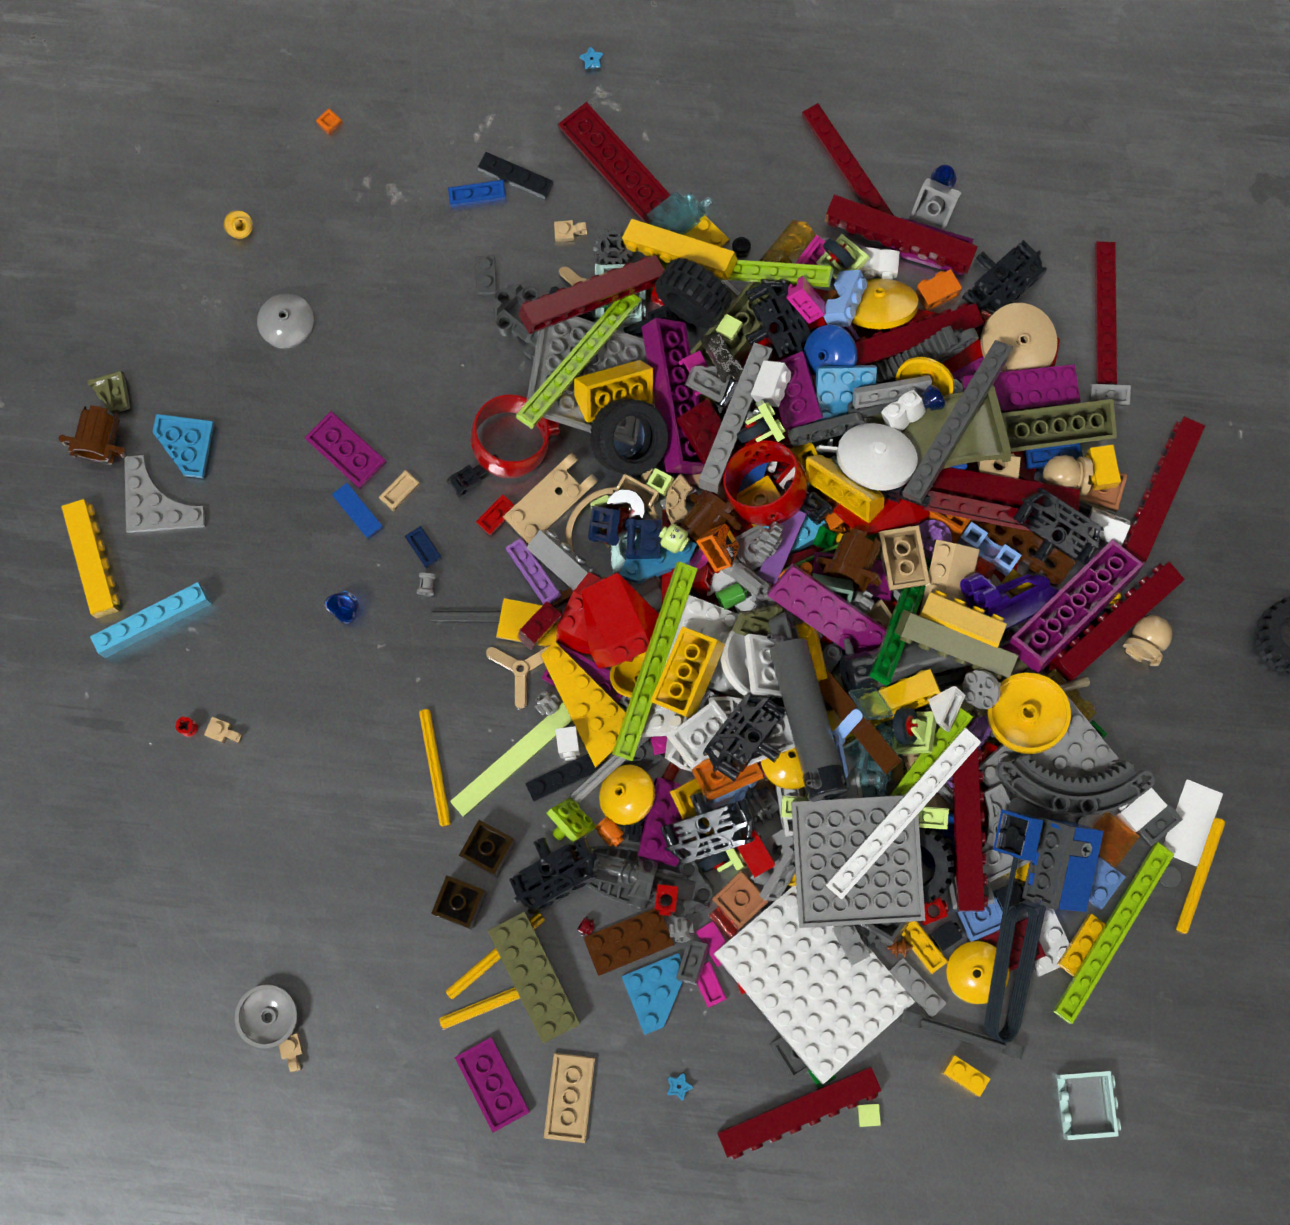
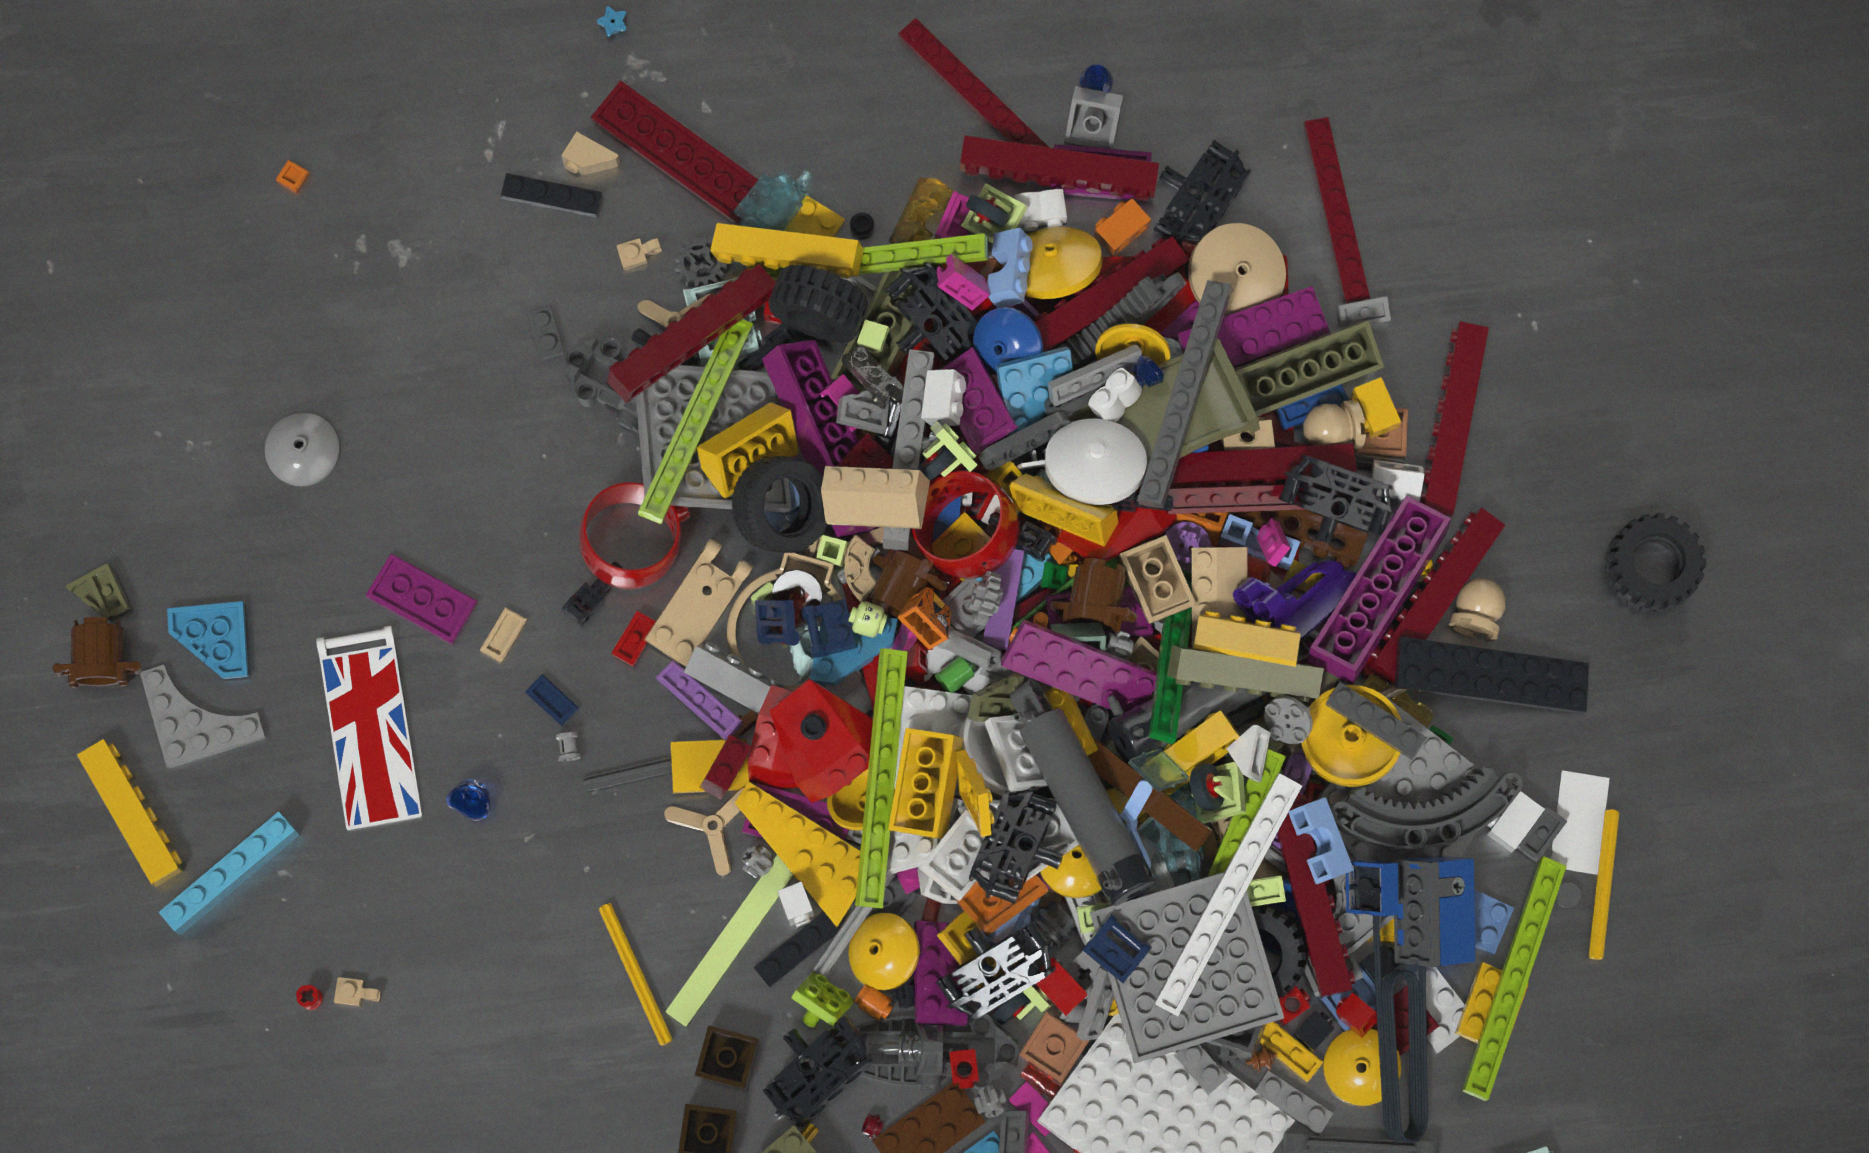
camera: 20 degrees left, 0 degrees up
yellow plate [224,210,253,239] -> none
blue tile [332,483,383,539] -> none
blue tile [448,180,506,208] -> none
clear orange plate [1093,812,1140,868] -> none
none -> flag [316,625,422,830]
none -> tan slope [561,131,620,175]
none -> black plate [800,714,827,740]
none -> tan slope [821,466,930,529]
none -> yellow plate [955,750,994,837]
none -> dark blue plate [1082,913,1152,983]
none -> dark pink plate [1256,518,1291,567]
none -> light blue arch [1288,797,1354,884]
none -> dark grey plate [1326,682,1427,761]
none -> red brick [1335,992,1377,1038]
none -> black plate [1394,637,1589,714]

